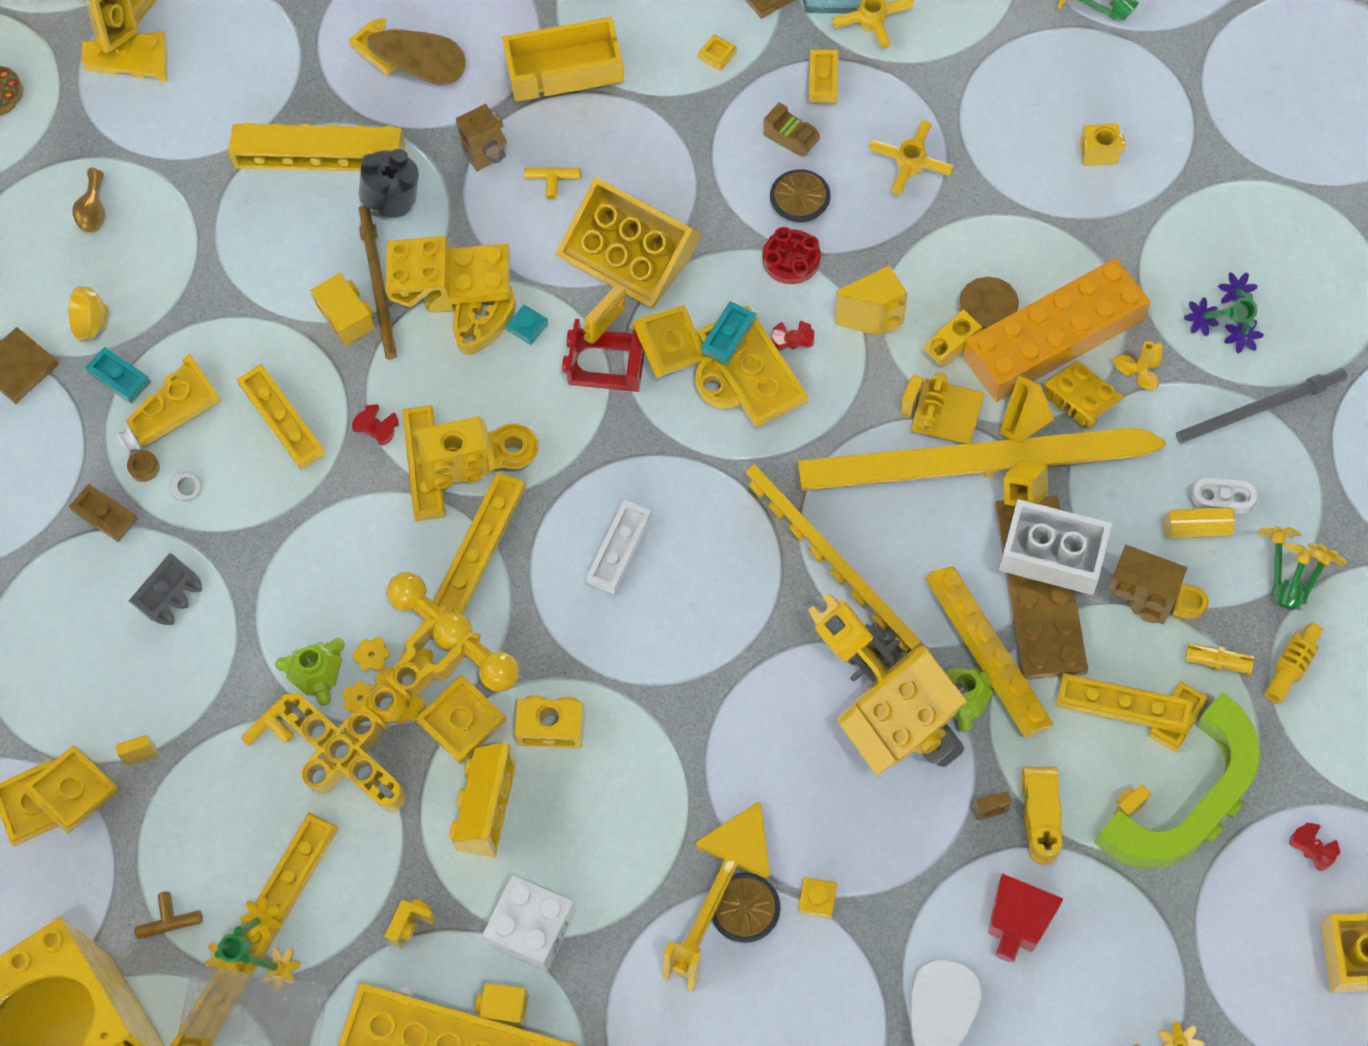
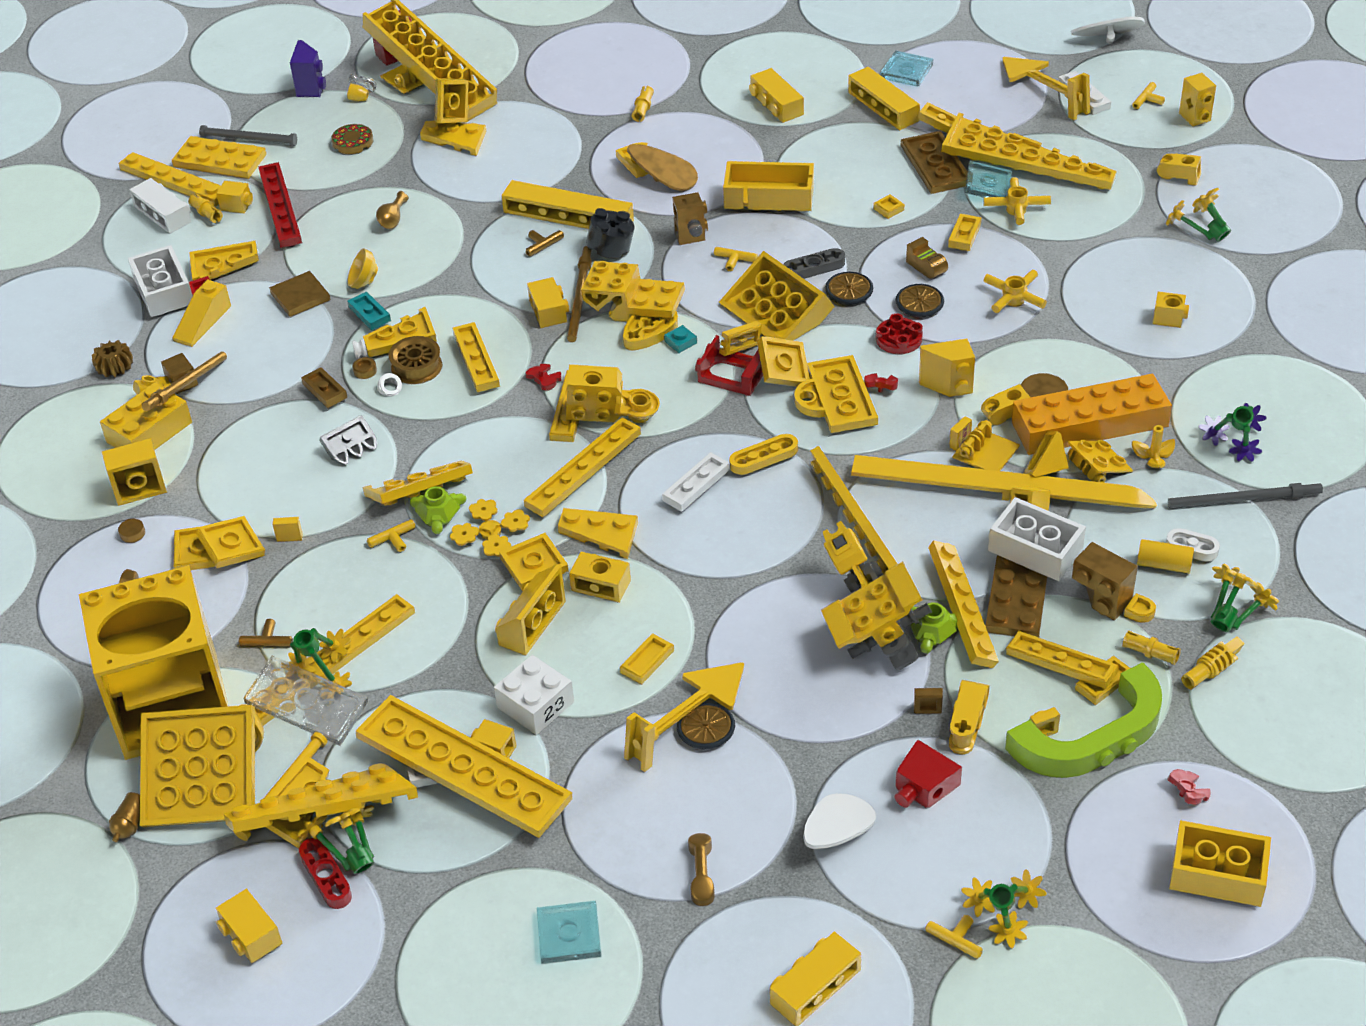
camera: 15 degrees right, 20 degrees down
yellow piece [278,572,520,811] -> none
yellow bracket [384,899,436,949] -> none
teal plate [701,301,756,365] -> none
yellow plate [798,877,837,919] -> none
none -> yellow wing [362,460,473,506]
none -> pearl gold wheel [389,336,442,384]
none -> pearl gold piece [525,230,564,256]
none -> yellow wing [558,508,638,559]
none -> yellow tile [620,633,674,685]
none -> yellow plate [729,434,798,475]
none -> dark grey beam [783,248,845,279]
none -> pearl gold wheel [825,271,874,305]

